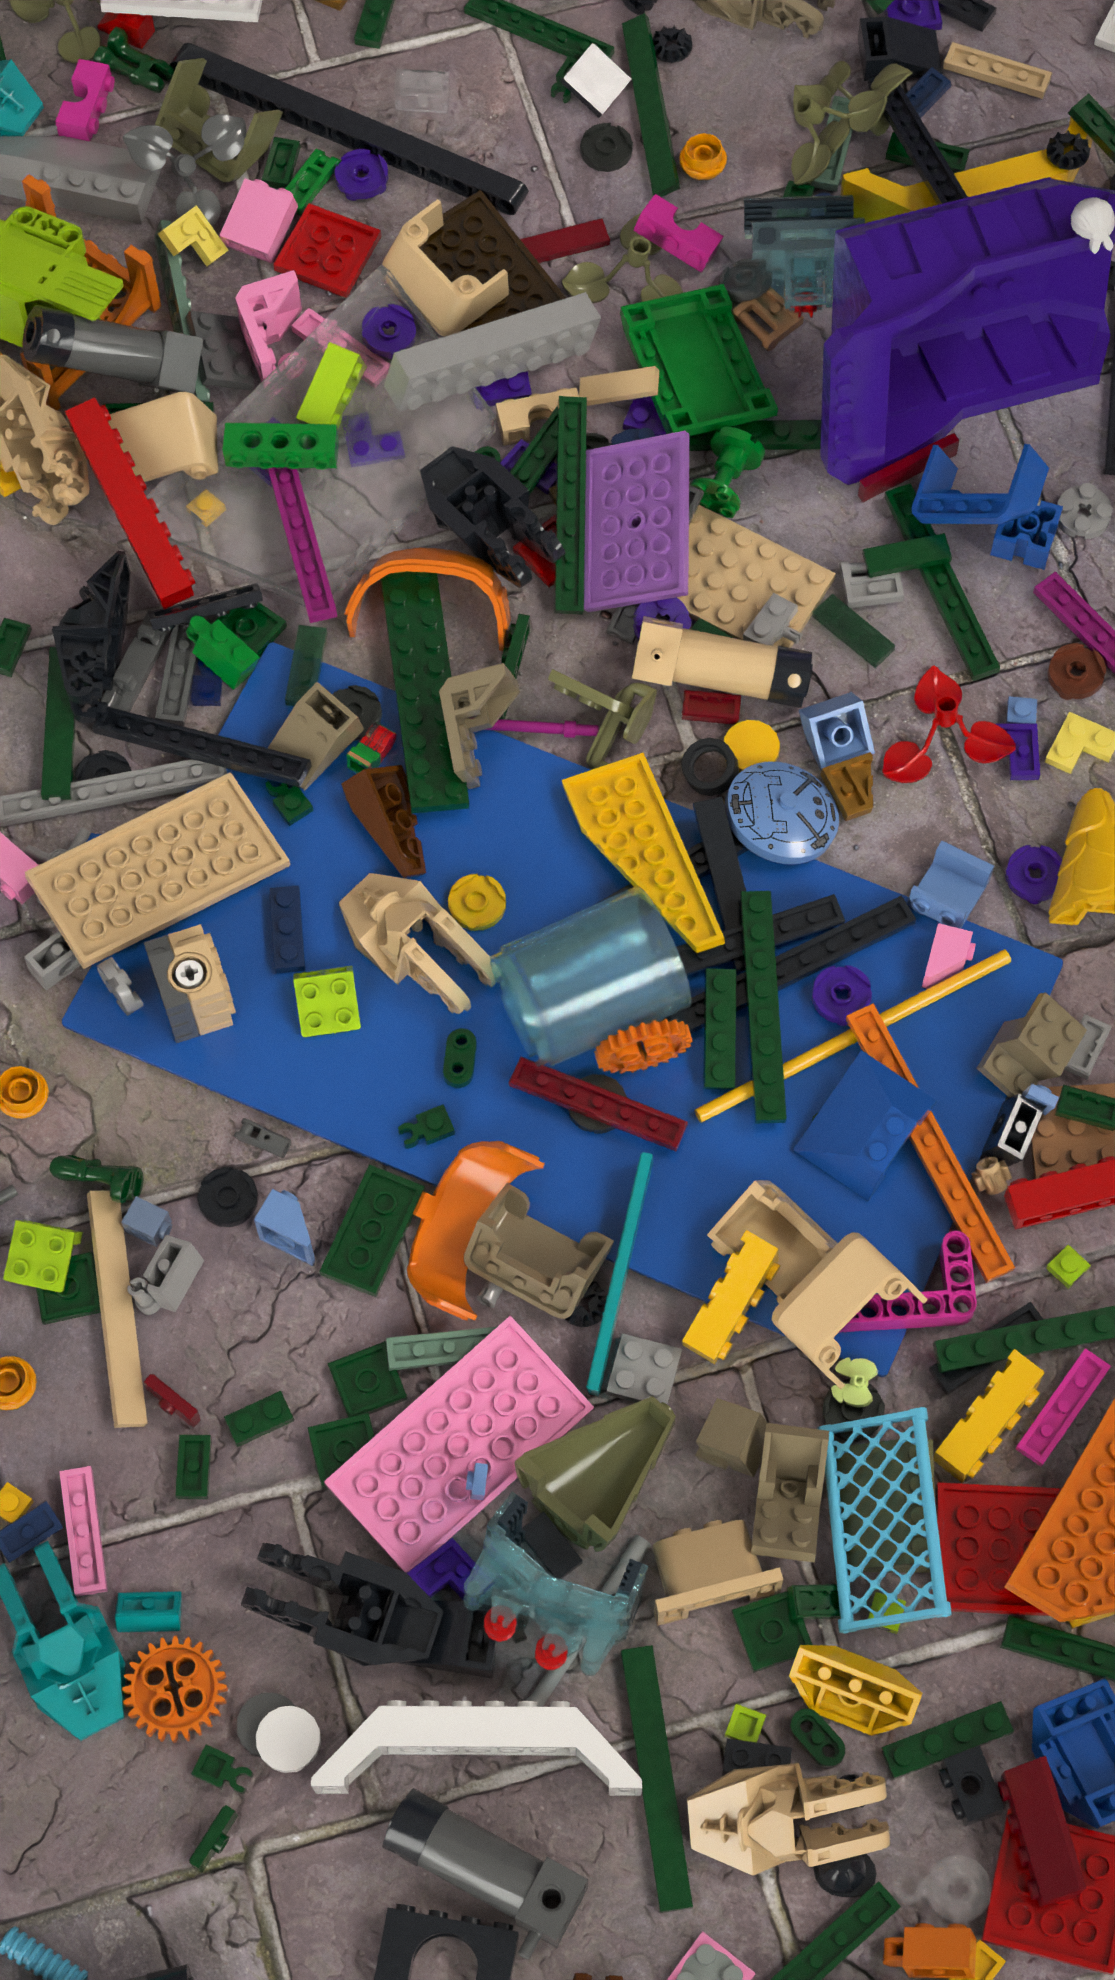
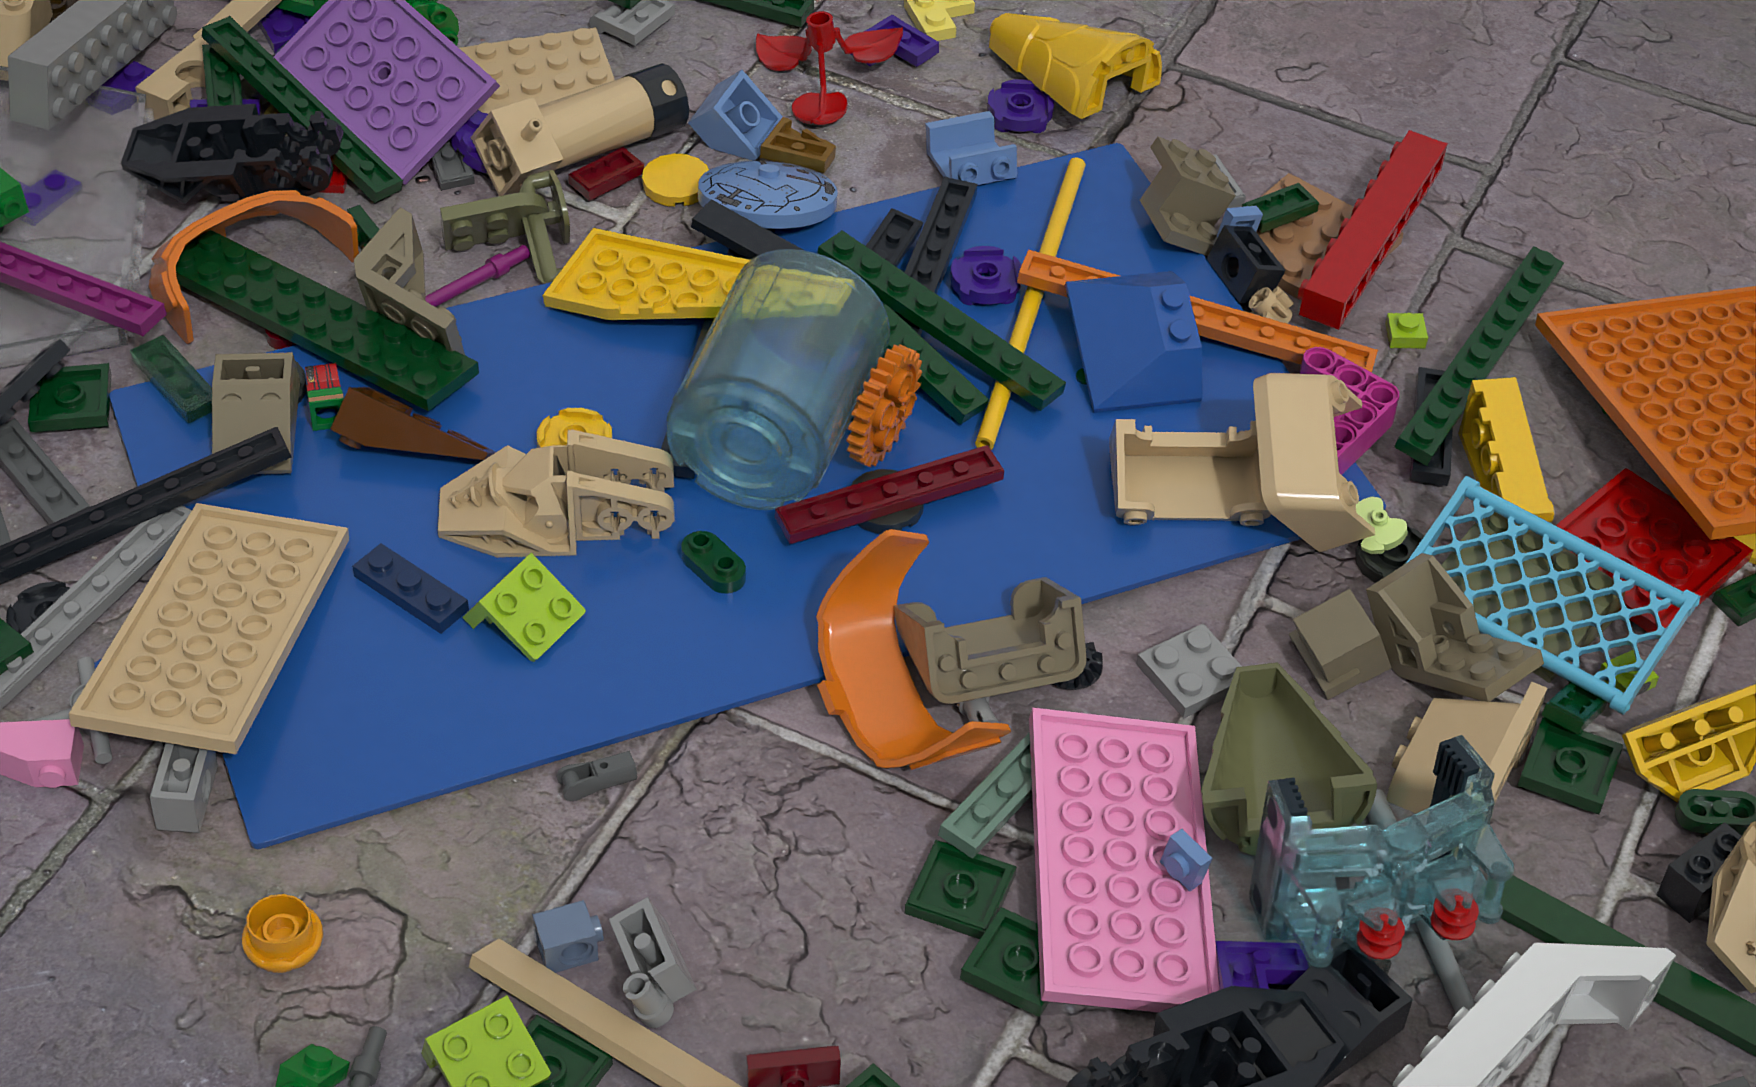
camera: 50 degrees left, 20 degrees down
dark green piece [49,1155,144,1204] -> none
light grey plate [97,957,144,1016] -> none
piece [144,924,236,1043] -> none
green brick [186,616,260,690] -> none
clear blue plate [191,659,223,706] -> none
black tile [197,1167,259,1227] -> none
dark green plate [224,1391,294,1447] -> none
medium blue slope [254,1189,315,1266] -> none
dark green plate [265,781,313,826] -> none
dark green plate [319,1164,425,1297] -> none
dark green plate [398,1104,455,1149] -> none
teal tile [586,1152,653,1397] -> none
black tyre [681,738,739,796] -> none
yellow wedge [682,1230,781,1365] -> none
lime plate [725,1704,766,1743] -> none
light grey plate [743,593,803,646] -> none
clear green plate [813,594,895,669] -> none
bright pink slope [922,923,976,989] -> none
medium blue plate [1006,696,1037,724] -> none
dark pink plate [1016,1348,1111,1467] -> none

